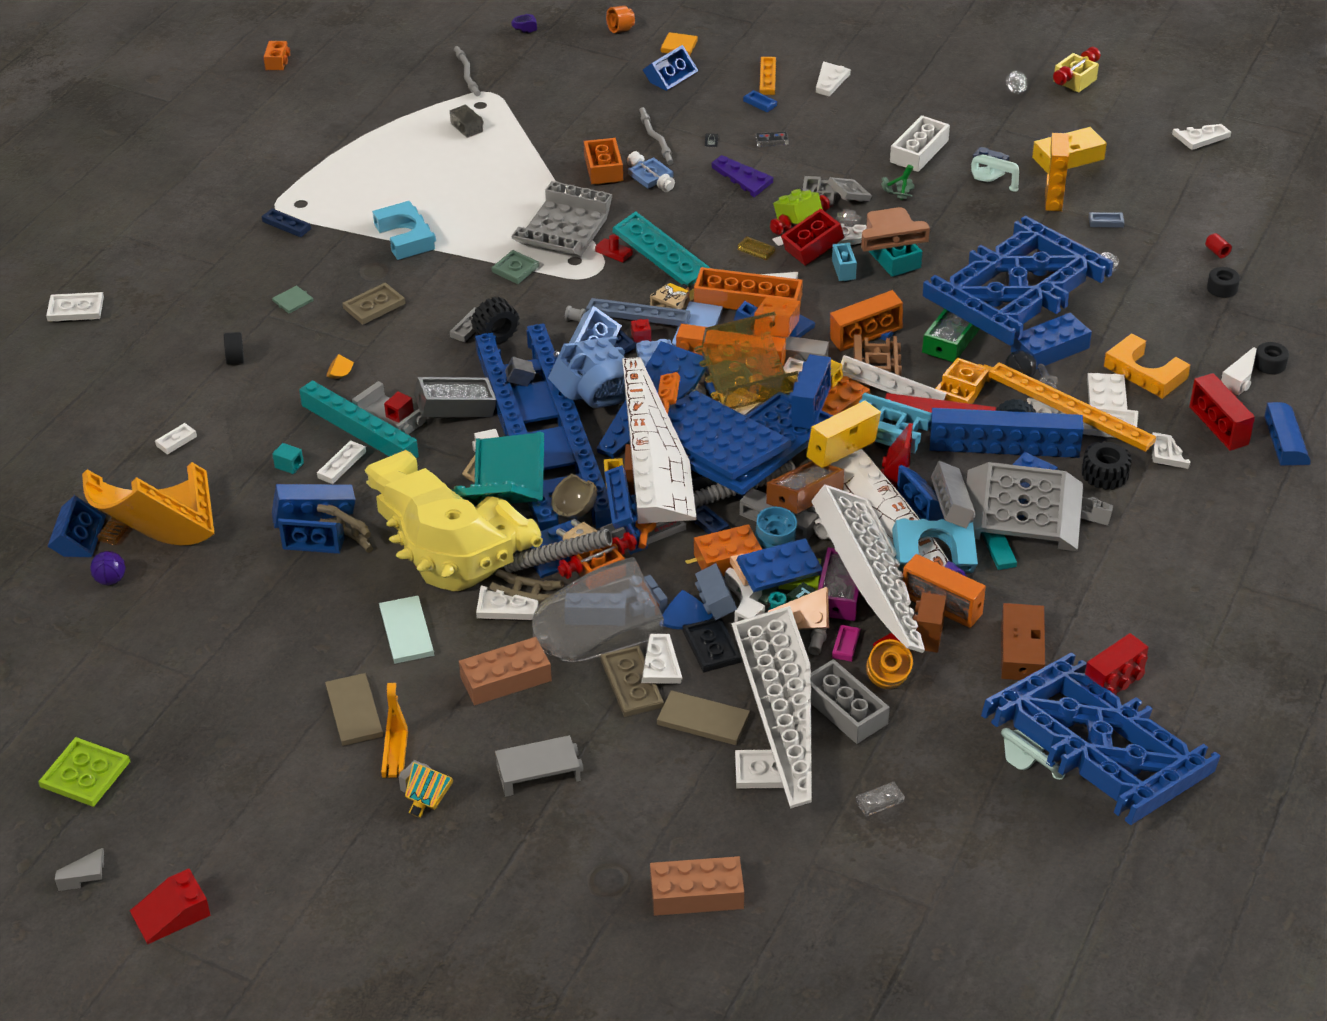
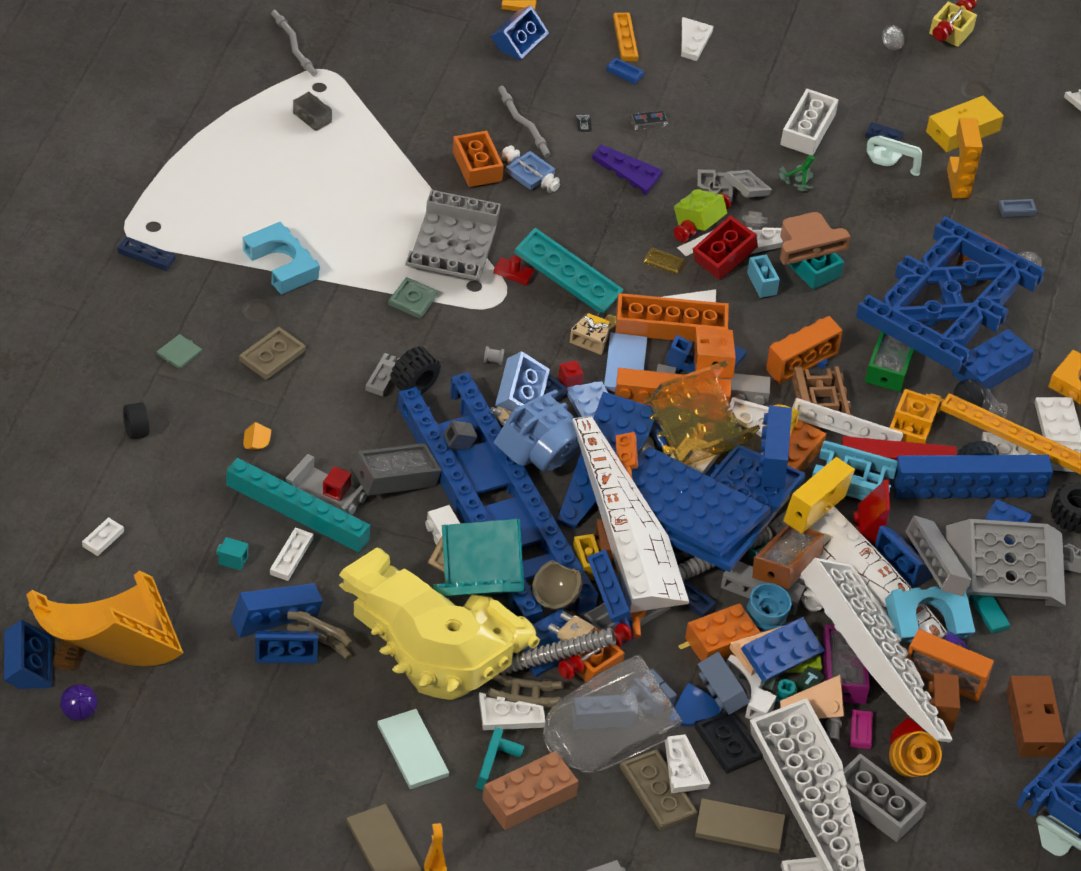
camera: 15 degrees left, 5 degrees up
orange brick [264,41,290,70] -> none
sand blue plate [586,298,691,326] -> none
none -> teal piece [475,727,524,790]

